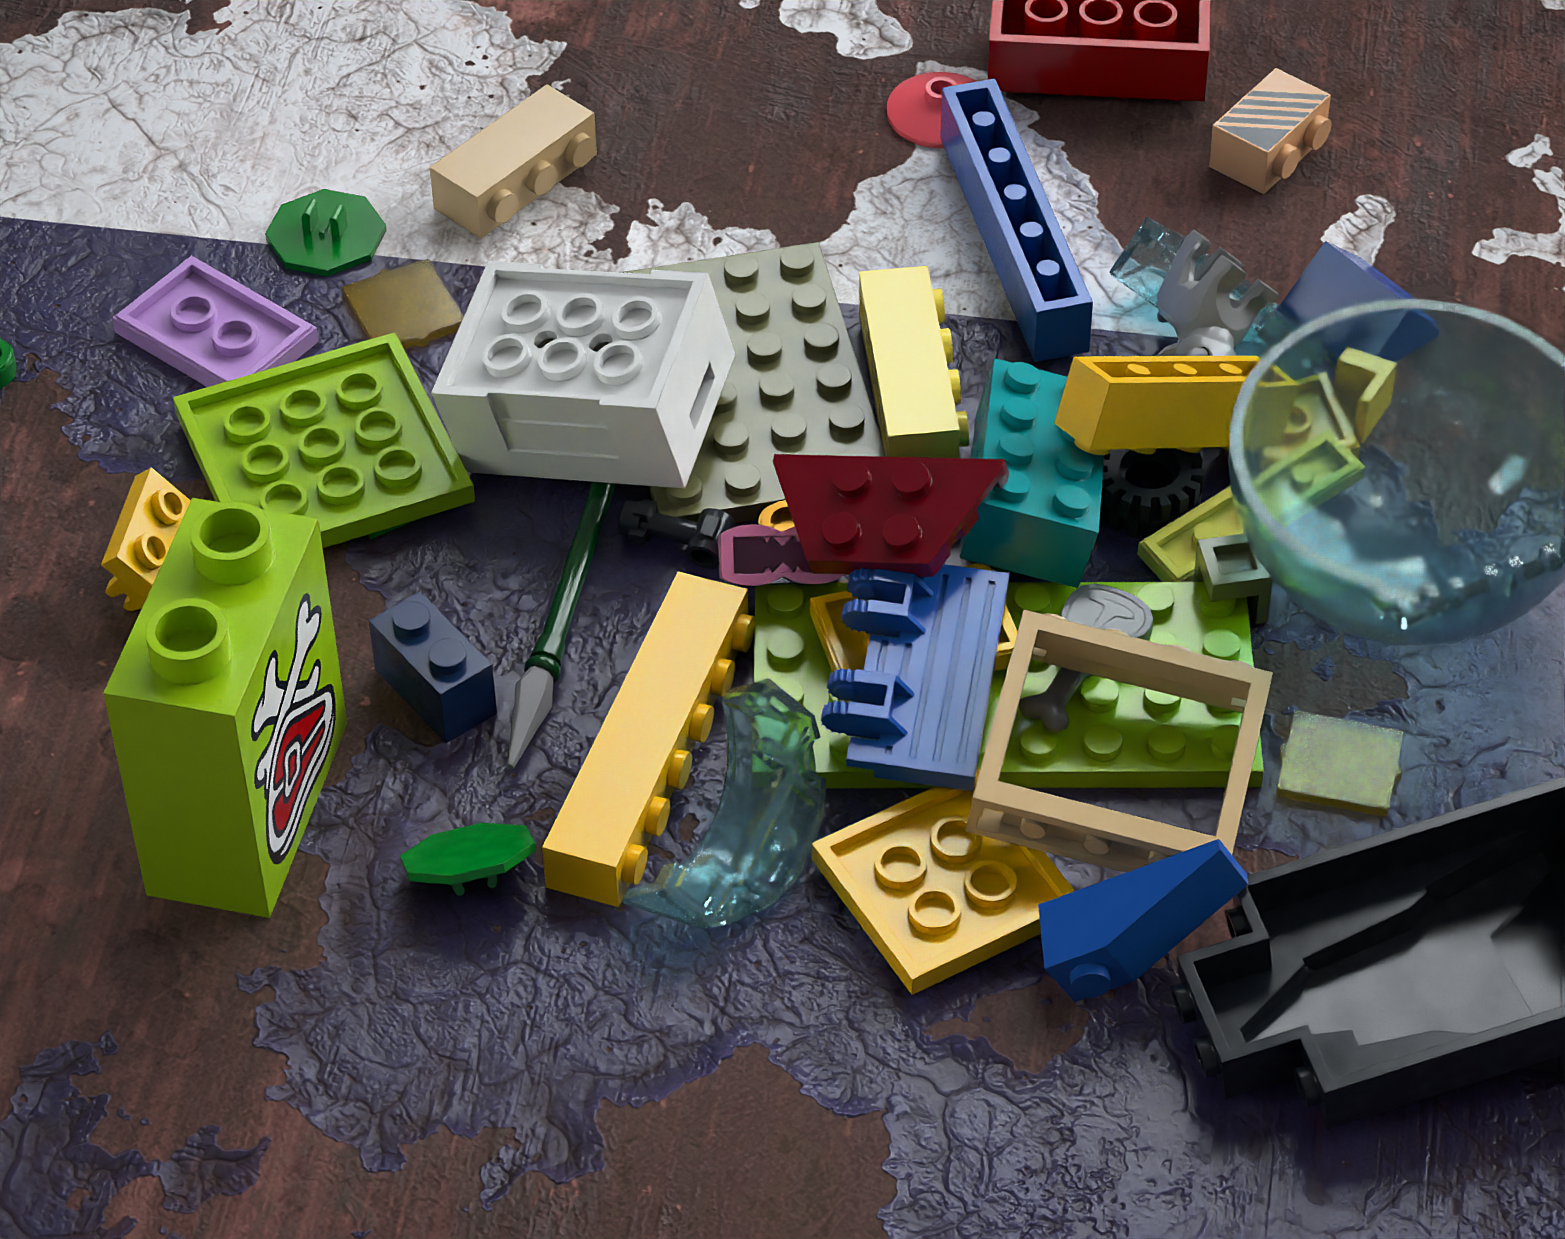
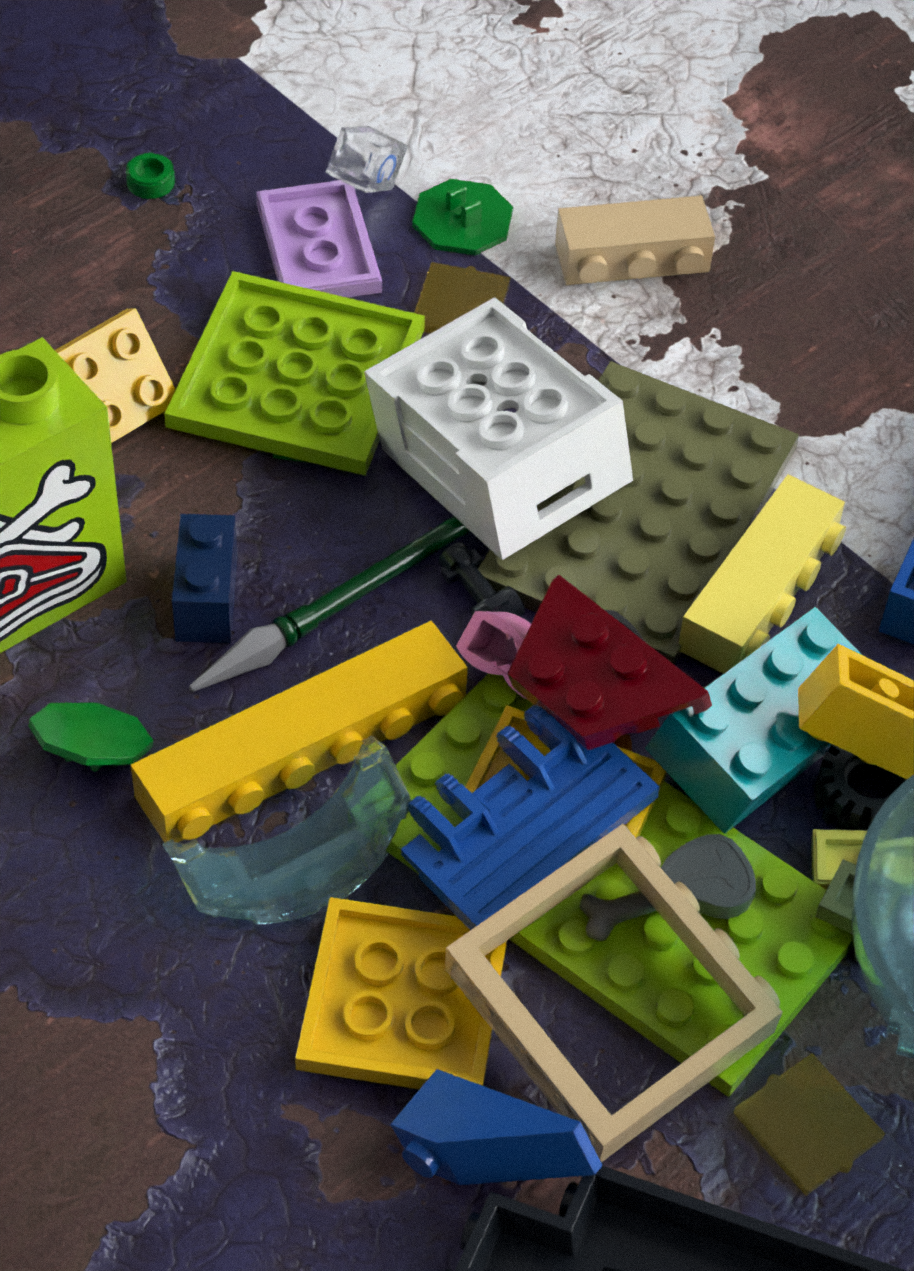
camera: 35 degrees right, 5 degrees up
none -> clear brick [326,126,408,193]

